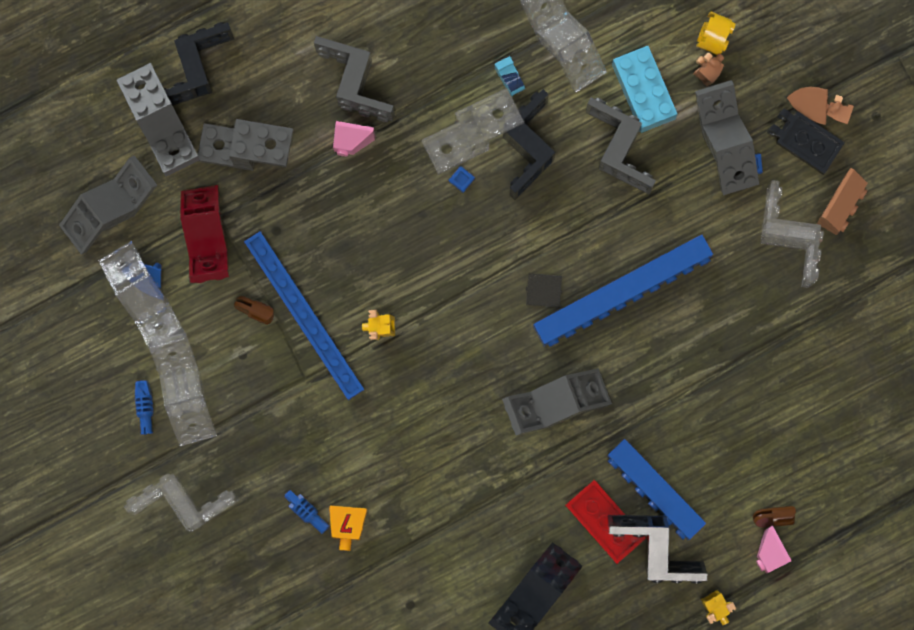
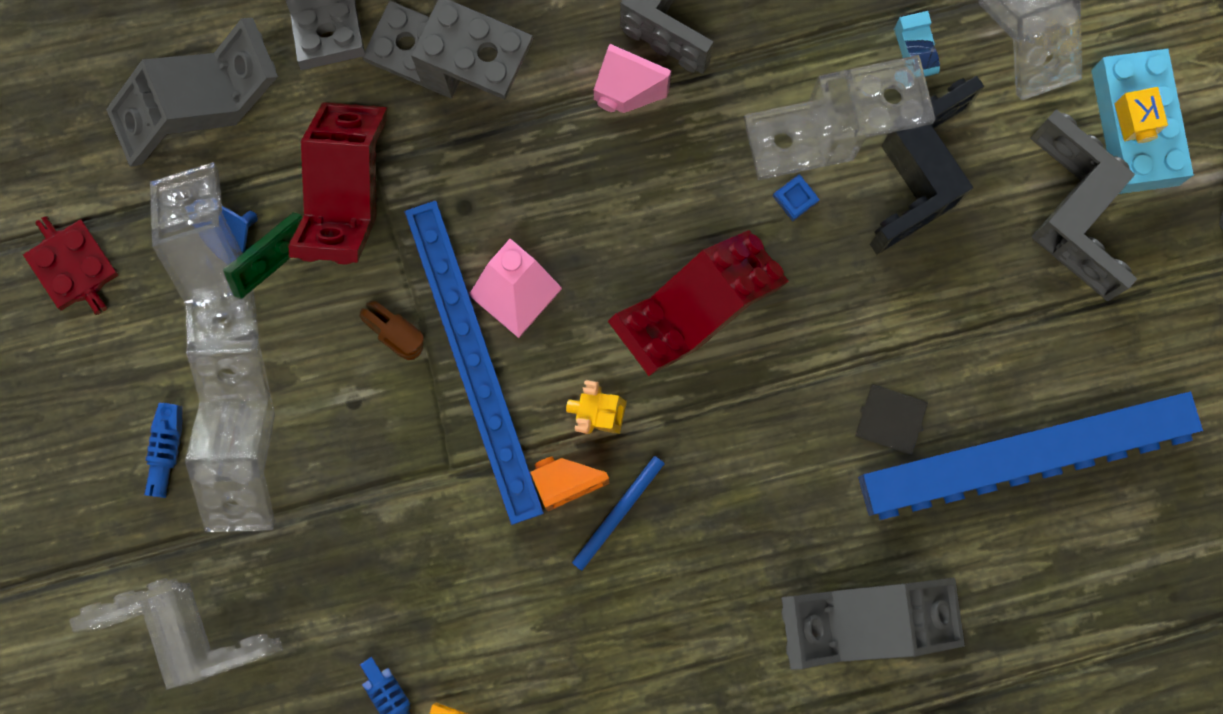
camera: 10 degrees right, 0 degrees up
none -> dark red plate [22,216,119,315]
none -> dark green tile [223,212,302,299]
none -> bright pink slope [469,239,562,338]
none -> orange slope [530,456,609,511]
none -> blue bar [572,456,665,571]
none -> dark red bracket [608,230,789,376]
none -> yellow brick [1114,87,1168,143]

